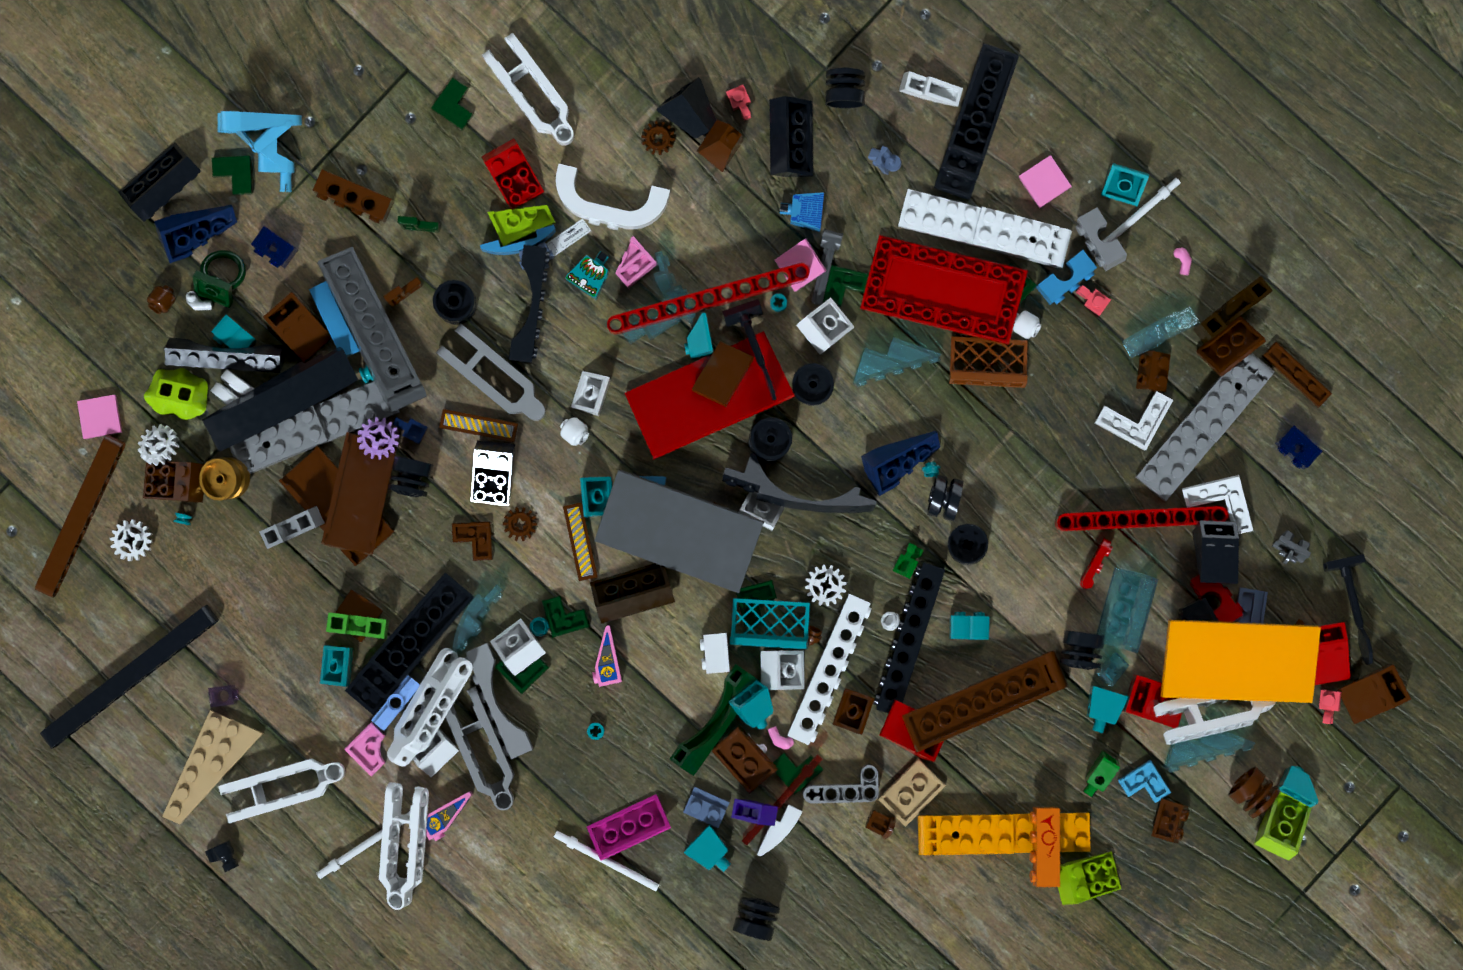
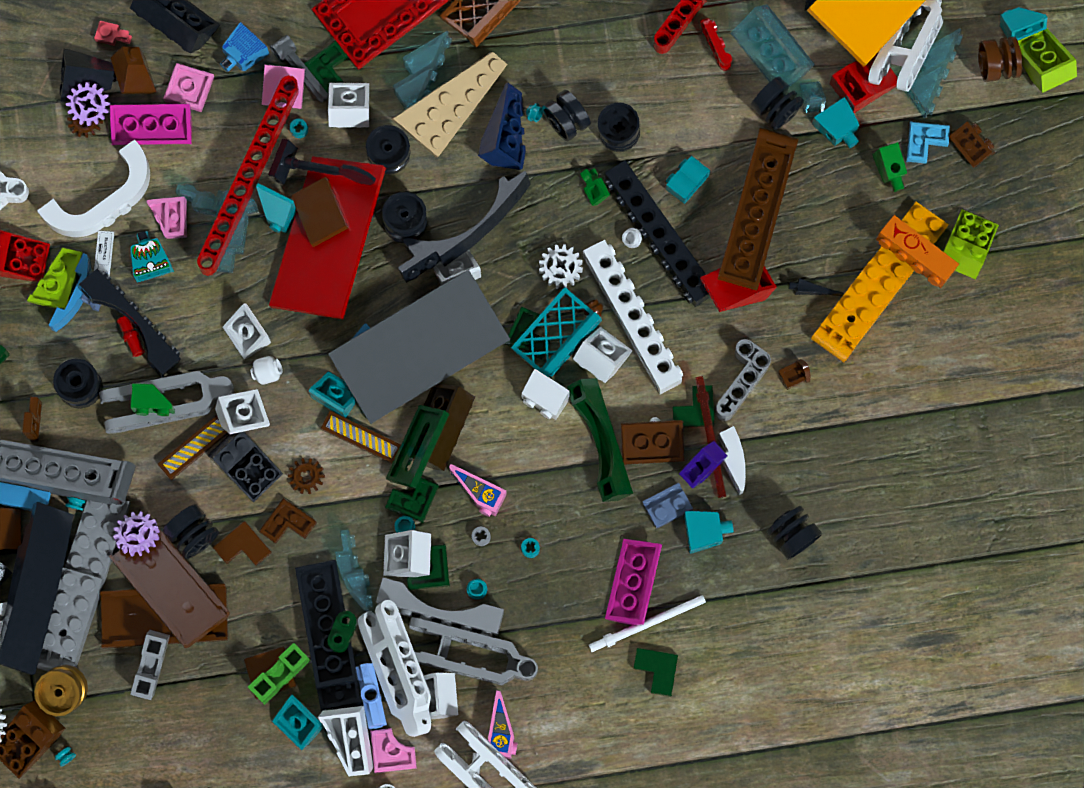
camera: 50 degrees left, 10 degrees down
dark blue plate [393,418,428,444] -> none
teal torso [729,680,774,729] -> none
bright pink arm [767,726,794,750] -> none
reddish brown slope [833,688,875,735] -> none
tan tile [878,758,946,827] -> none
none -> lavender gear [66,82,111,126]
none -> dark pink slope [110,104,192,145]
none -> red pin [117,316,145,357]
none -> green slope [131,384,175,416]
none -> bright pink tile [163,63,214,112]
none -> reddish brown tile [213,521,272,566]
none -> white slope [215,389,270,434]
none -> white wedge [318,706,373,776]
none -> dark green plate [328,611,357,653]
none -> dark green piece [386,405,449,489]
none -> tan wing [391,52,507,157]
none -> teal plate [467,579,487,600]
none -> light grey bush [471,526,491,546]
none -> dark green tile [633,648,678,697]
none -> black piece [788,278,844,297]

